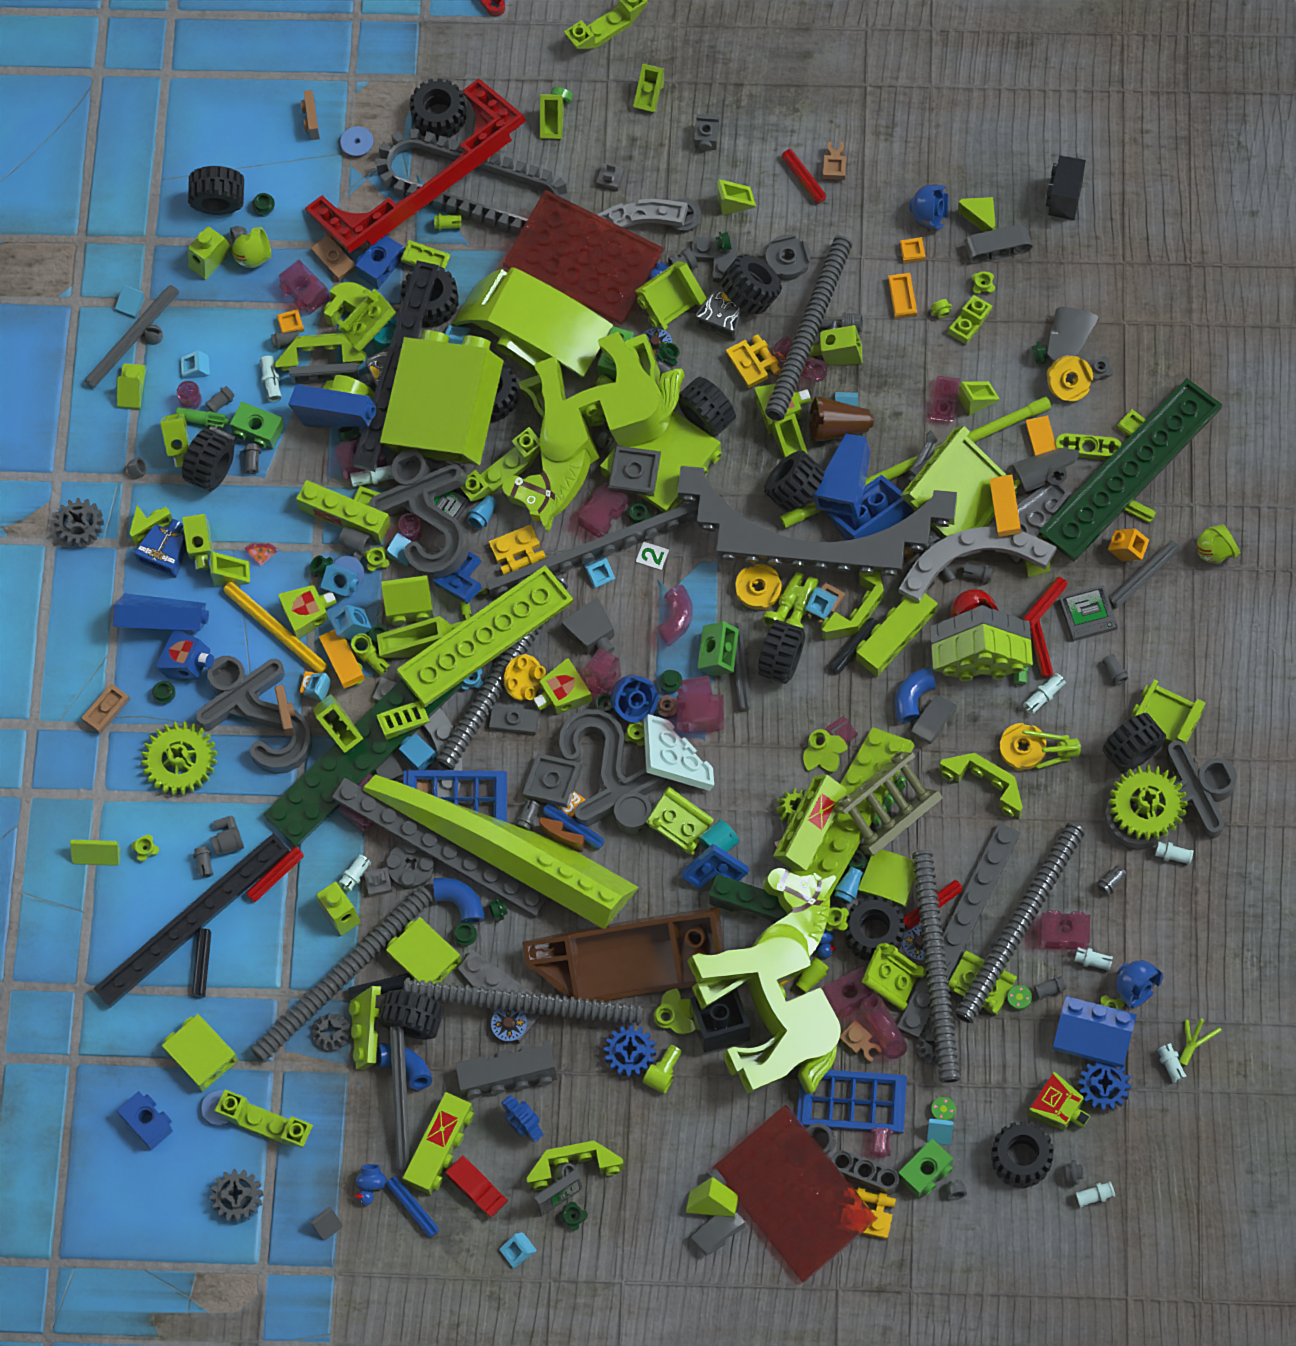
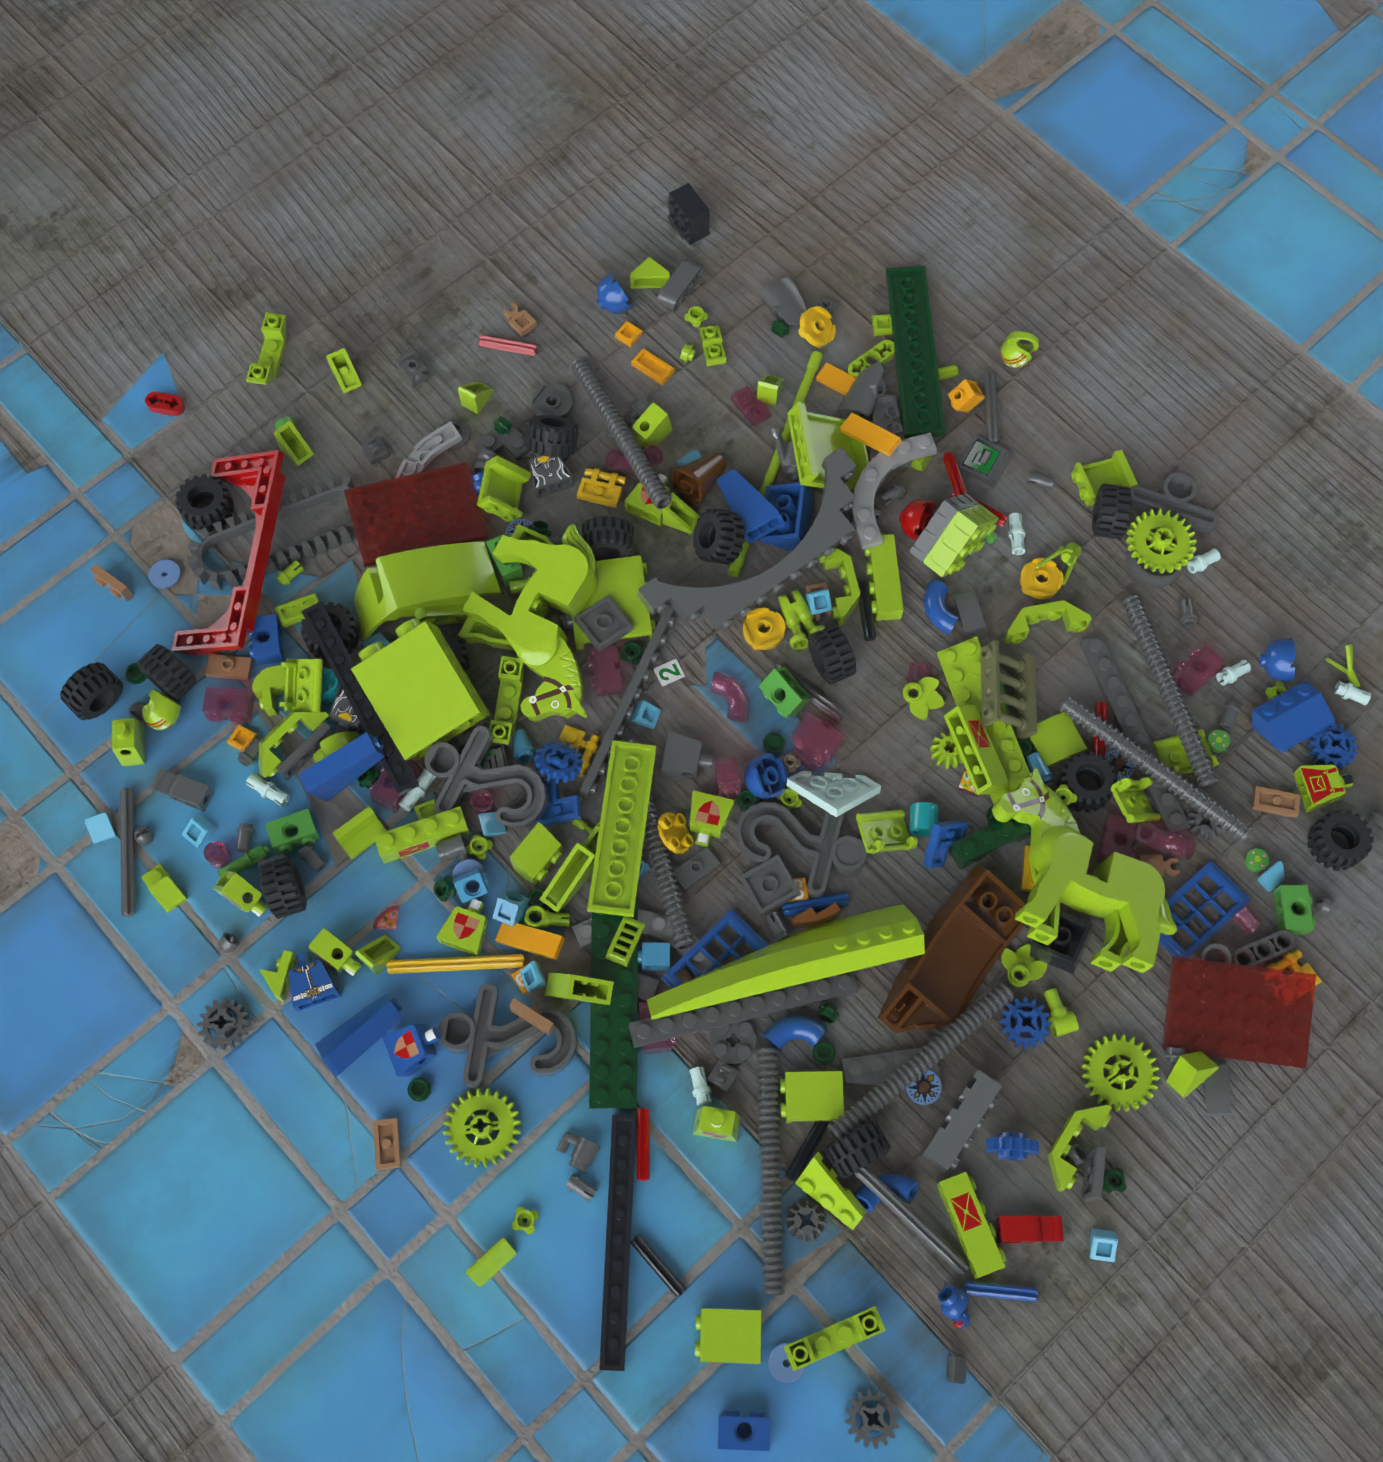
camera: 50 degrees left, 0 degrees up
none -> black tyre [137,644,197,701]
none -> dark grey piece [149,768,214,812]
none -> lime panel [332,806,387,859]
none -> blue gear [534,740,583,784]
none -> lime gear [1081,1033,1160,1112]
none -> medium nougat plate [1251,786,1301,818]

